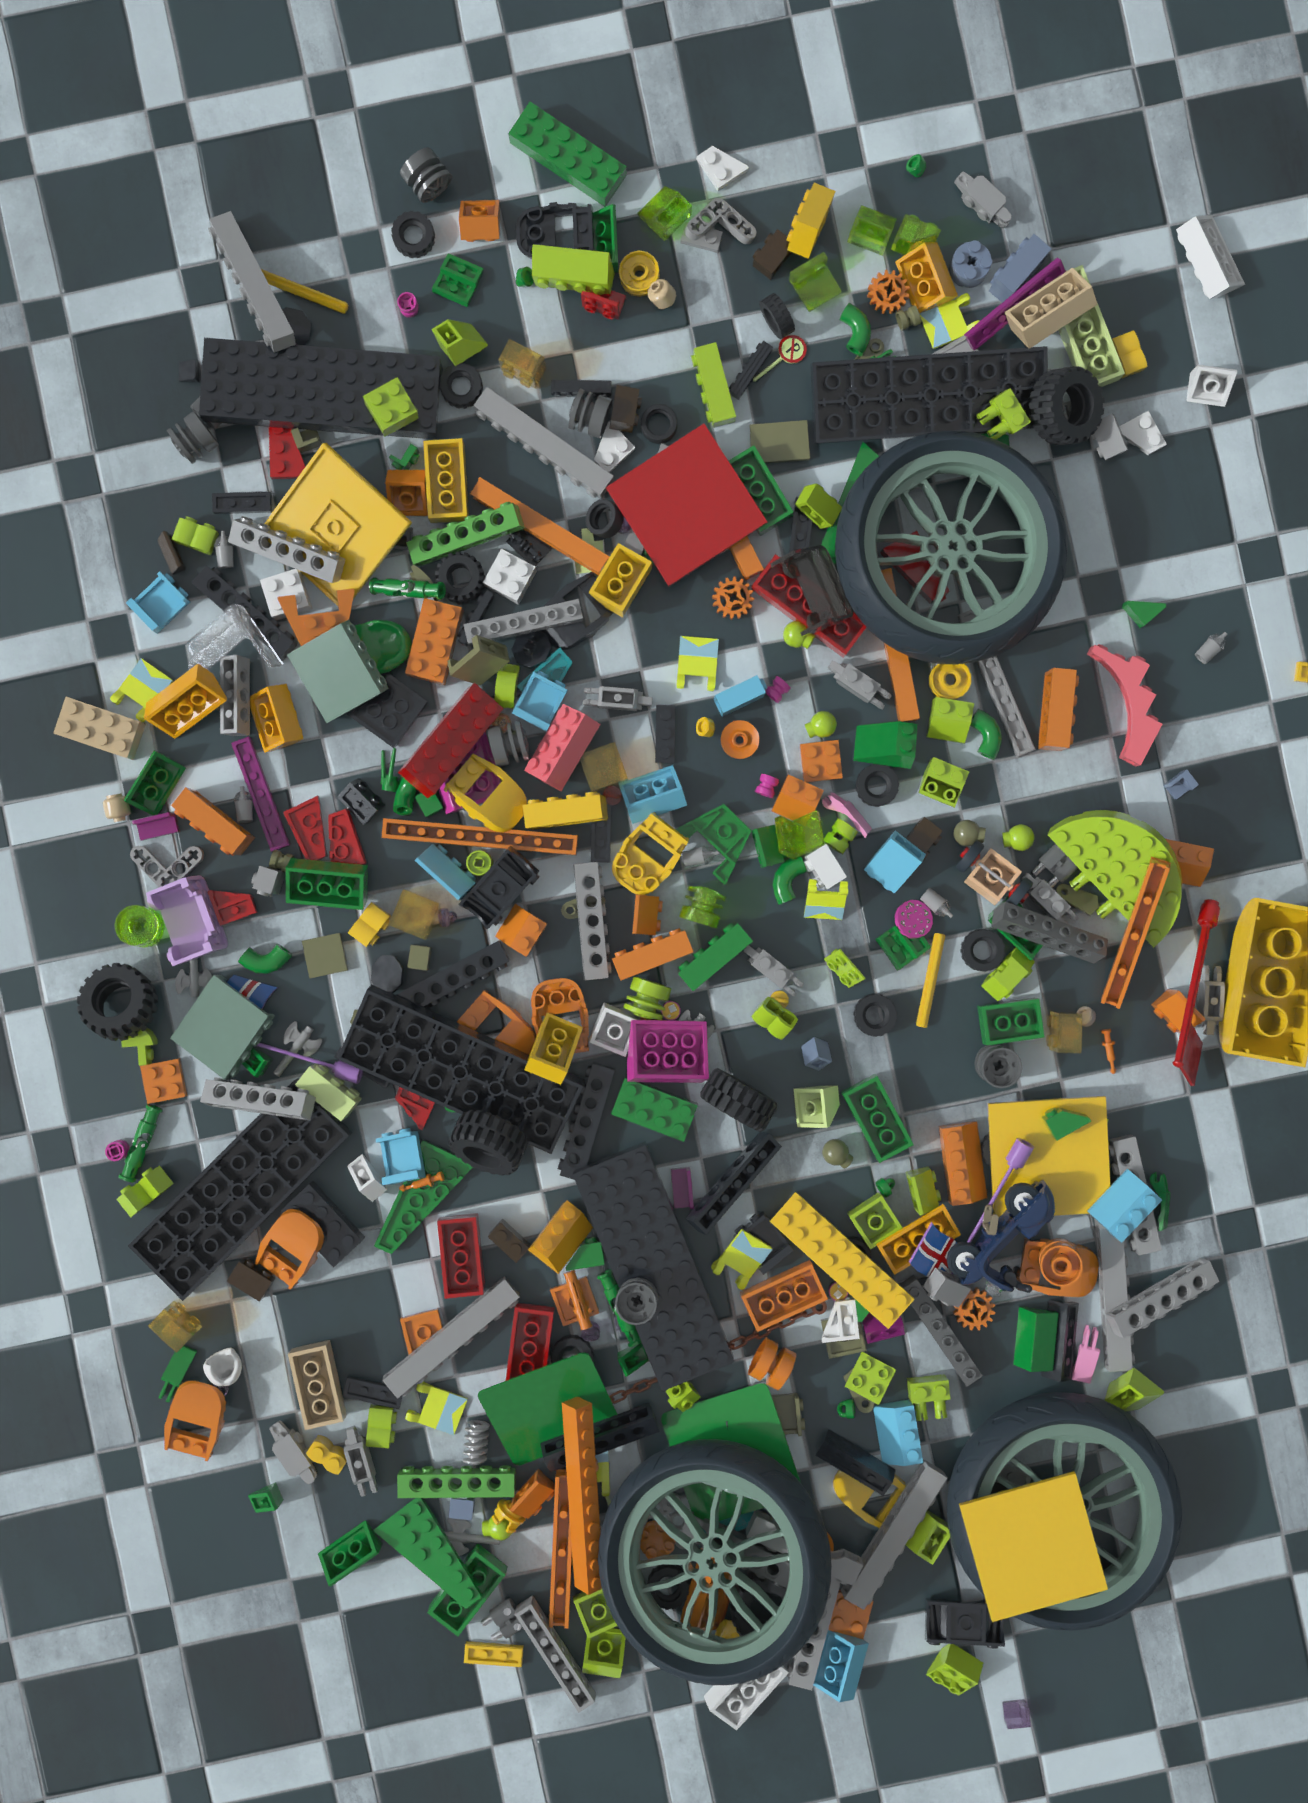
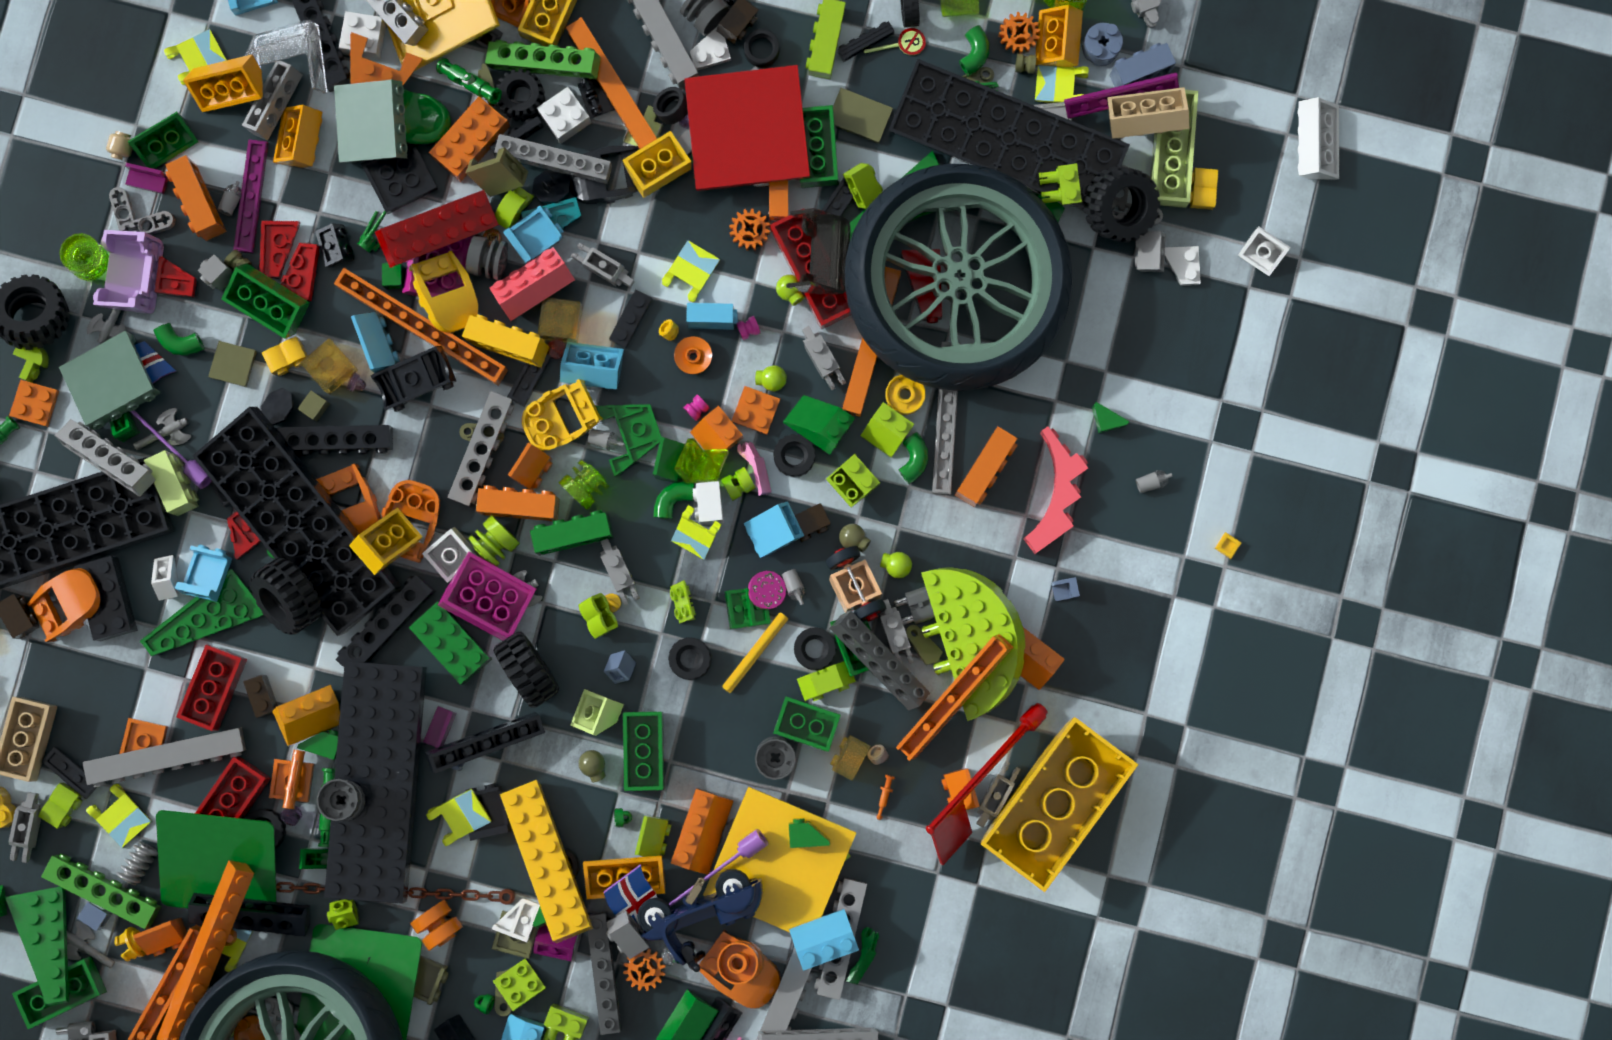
camera: 25 degrees right, 5 degrees down
tan brick [54,697,146,760] -> none
green cylinder [393,777,418,816] -> none
orange piece [399,1171,444,1192] -> none
lime wheel [466,850,494,876] -> none
lime piece [482,1517,512,1541] -> none
orange slope [495,904,548,957] -> none
pearl gold tile [661,1001,680,1020] -> none
orange brick [740,1260,828,1332] -> none
tile [828,1281,848,1301] -> none
lime brick [847,1192,903,1250] -> none

